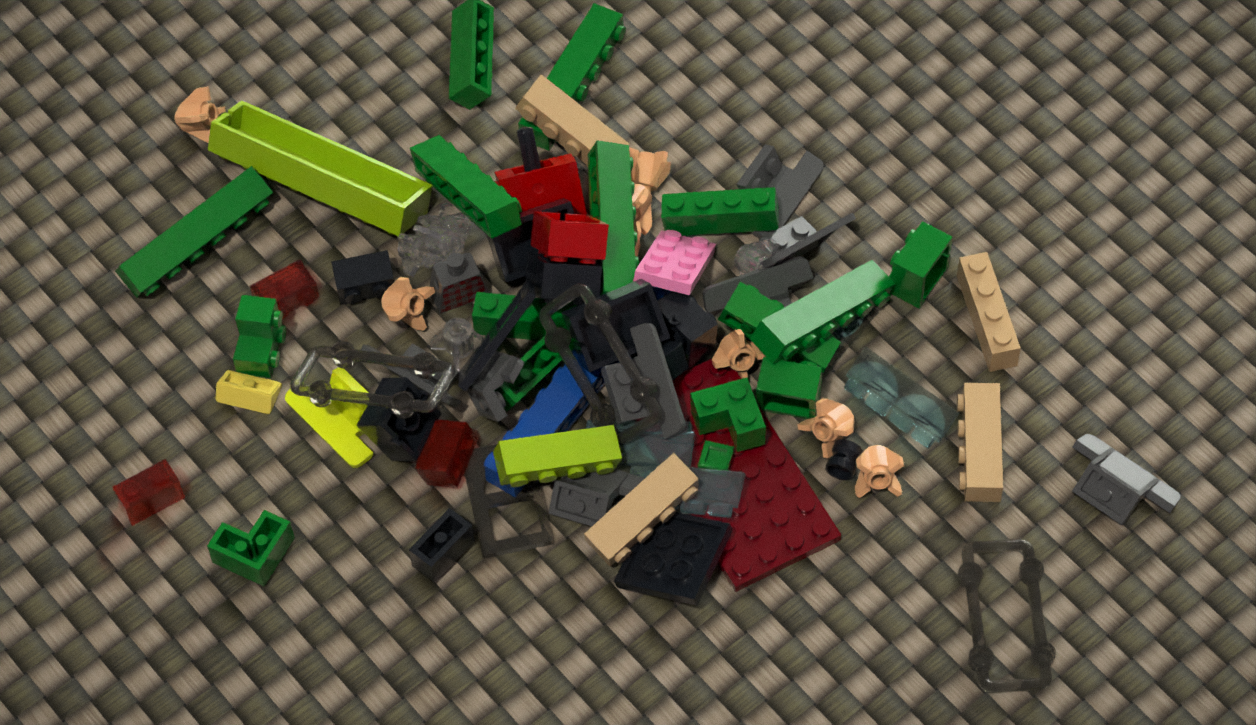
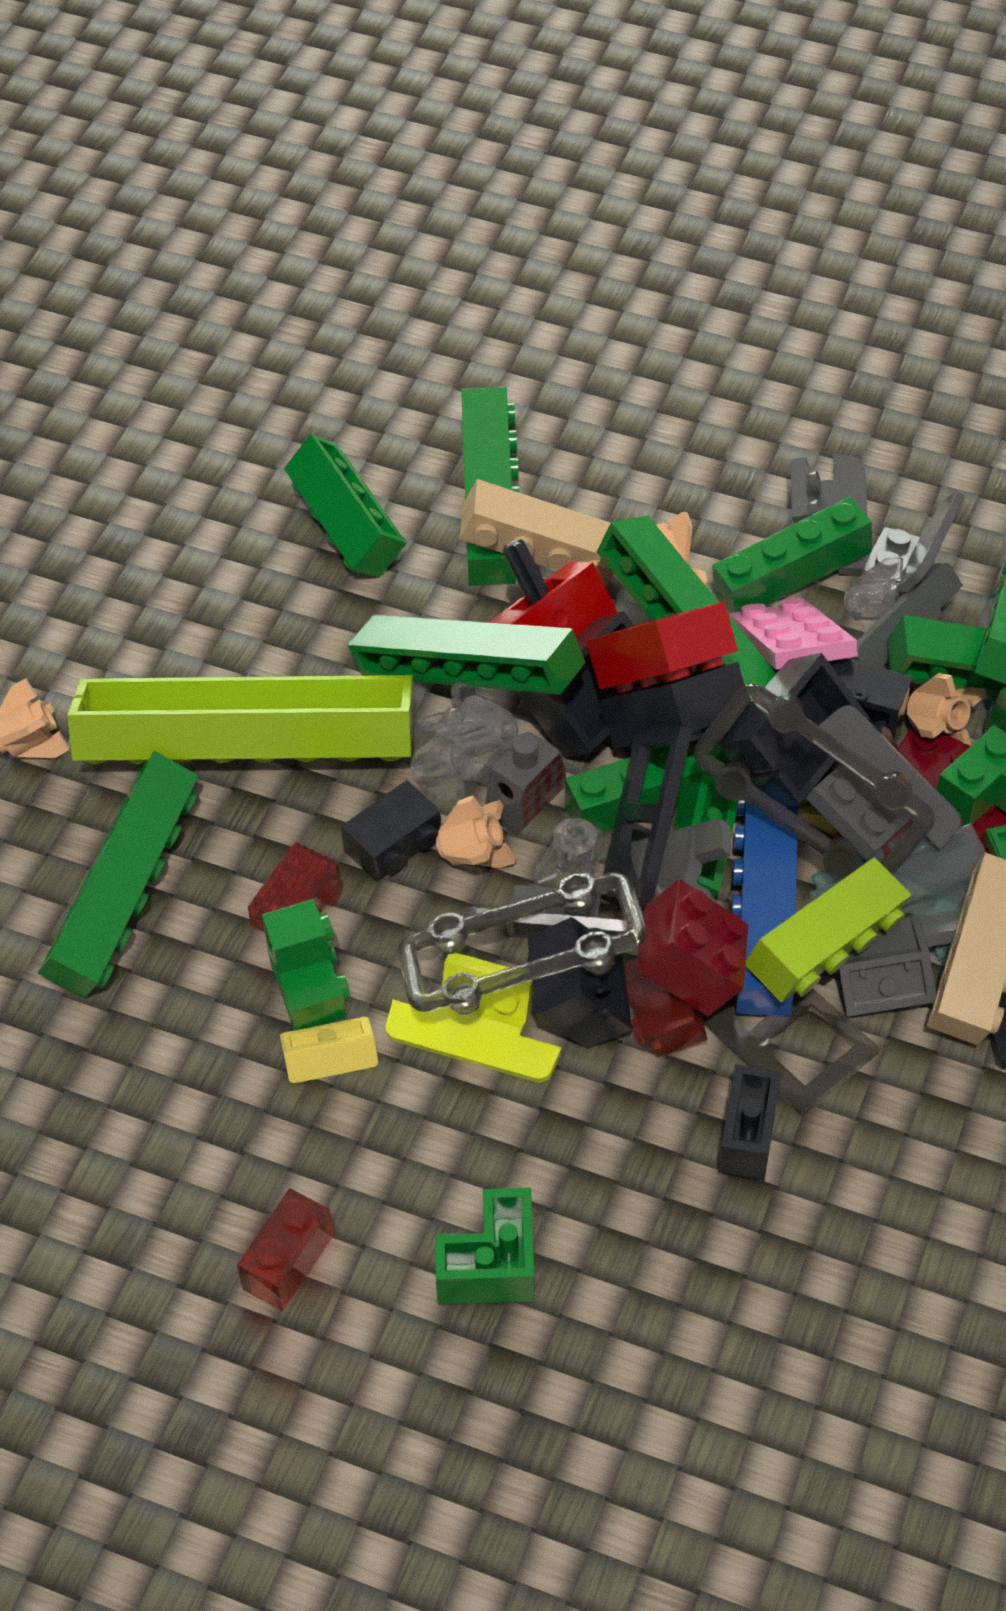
camera: 30 degrees left, 5 degrees down
none -> dark red brick [637,879,749,1016]

